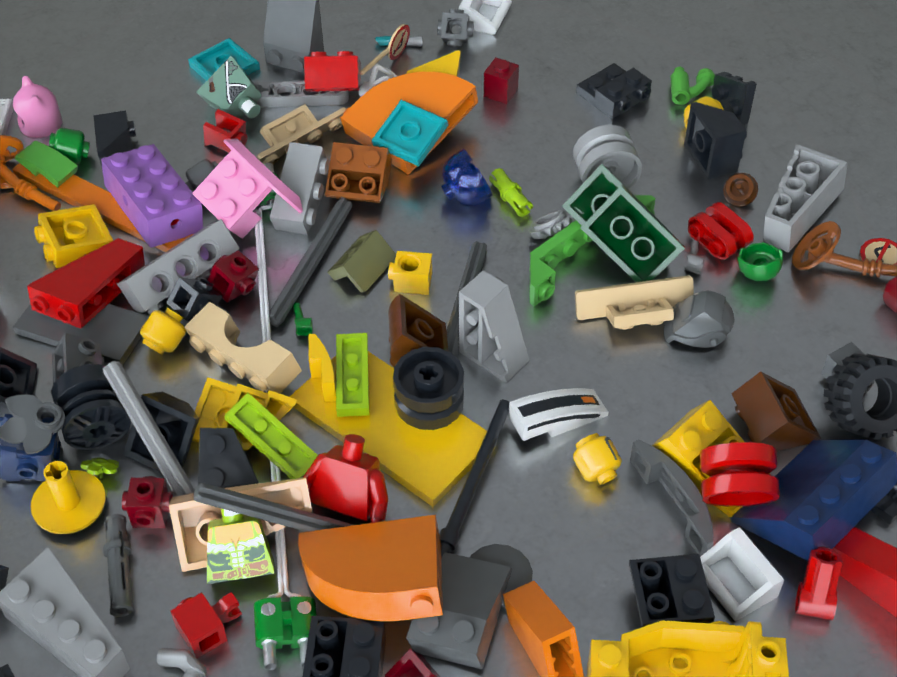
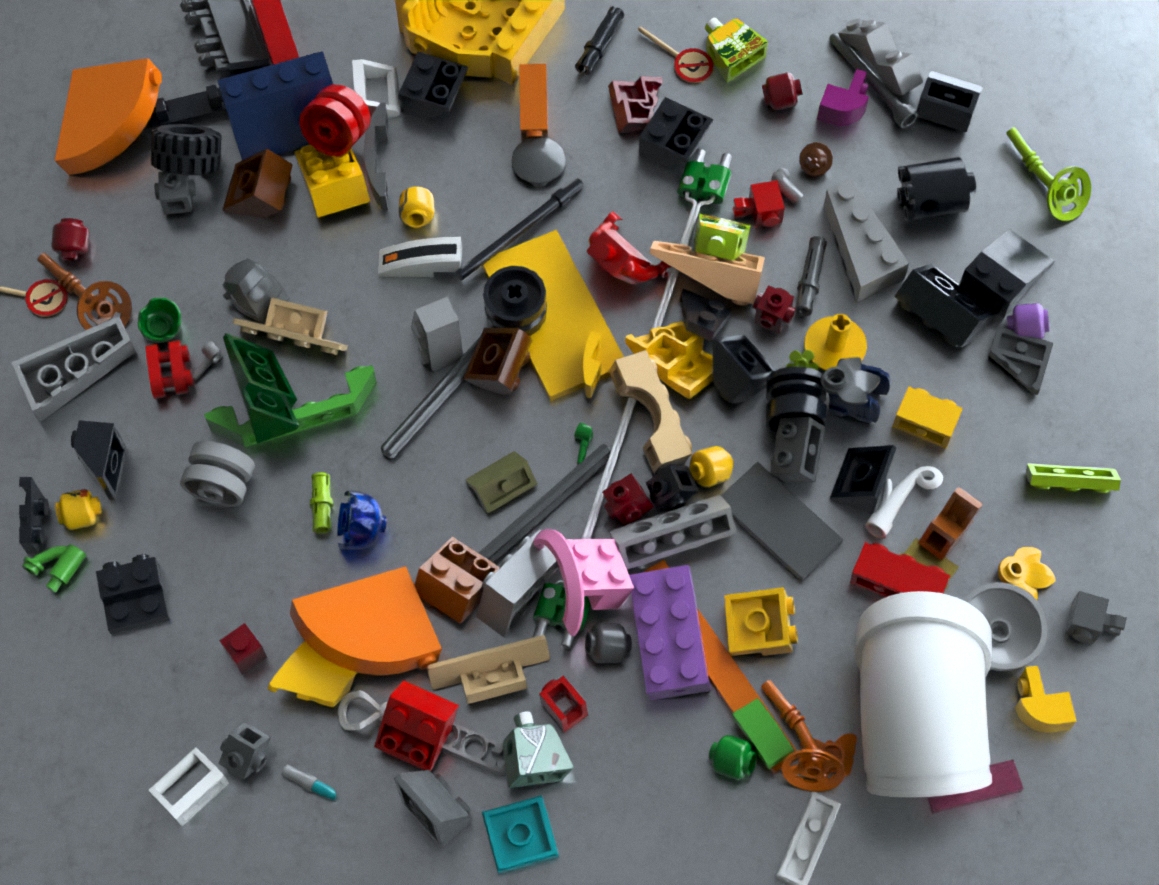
camera: 155 degrees left, 15 degrees up
bright pink piece [13,76,62,138] -> none
red slope [27,238,145,329] -> none
black slope [93,110,136,171] -> none
light grey axle [103,361,195,496] -> none
dark grey axle [194,483,353,532] -> none
lime plate [225,393,317,479] -> none
orange brick [298,514,443,621] -> none
lime plate [336,333,369,417] -> none
tan piece [360,24,410,75] -> none
teal tile [371,100,448,166] -> none
yellow brick [388,251,433,295] -> none
dark grey slope [406,552,512,669] -> none
light grey gear [529,209,574,239] -> none
reddish brown hat [723,173,758,207] -> none
red piece [795,547,843,620] -> none

